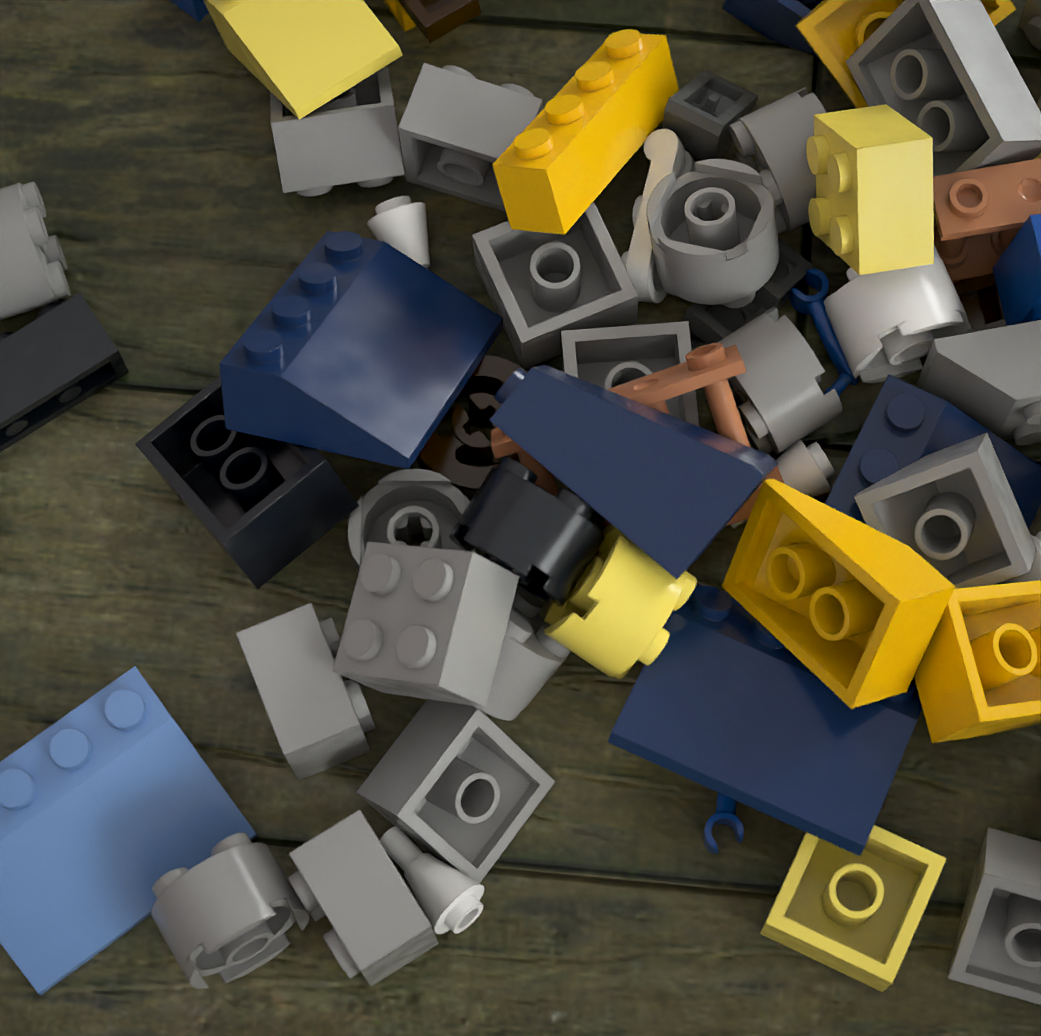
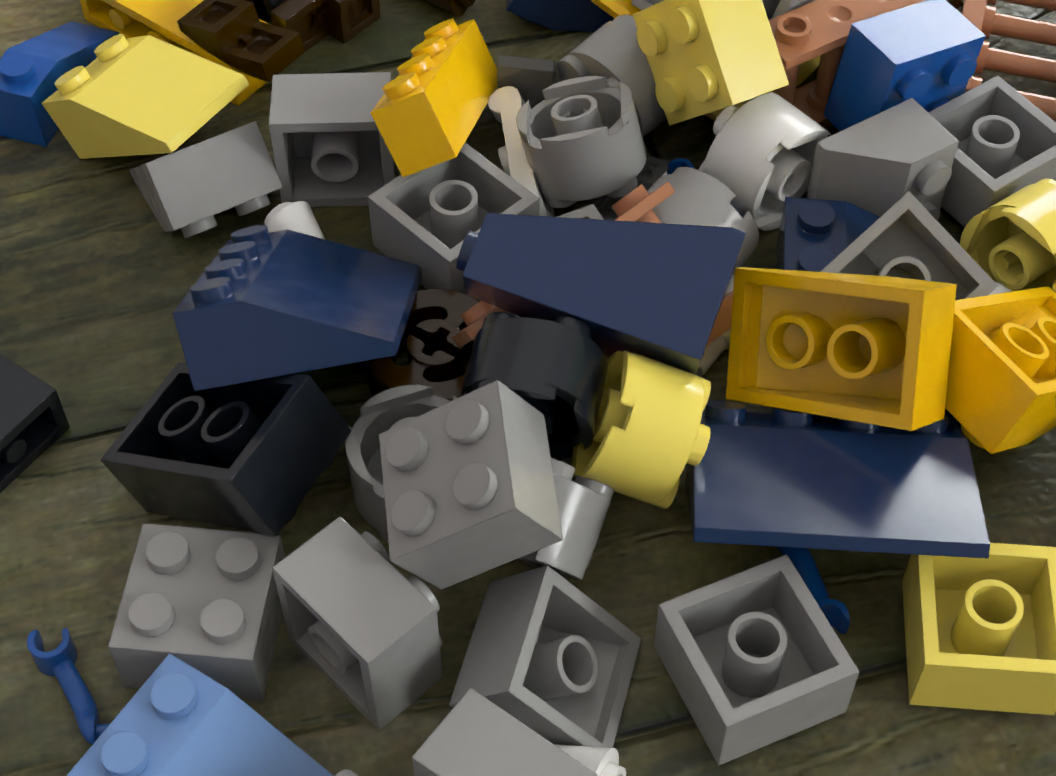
camera: 25 degrees left, 20 degrees down
none -> blue piece [27,628,110,745]
none -> light grey brick [108,523,285,700]
none -> light grey brick [654,554,859,766]

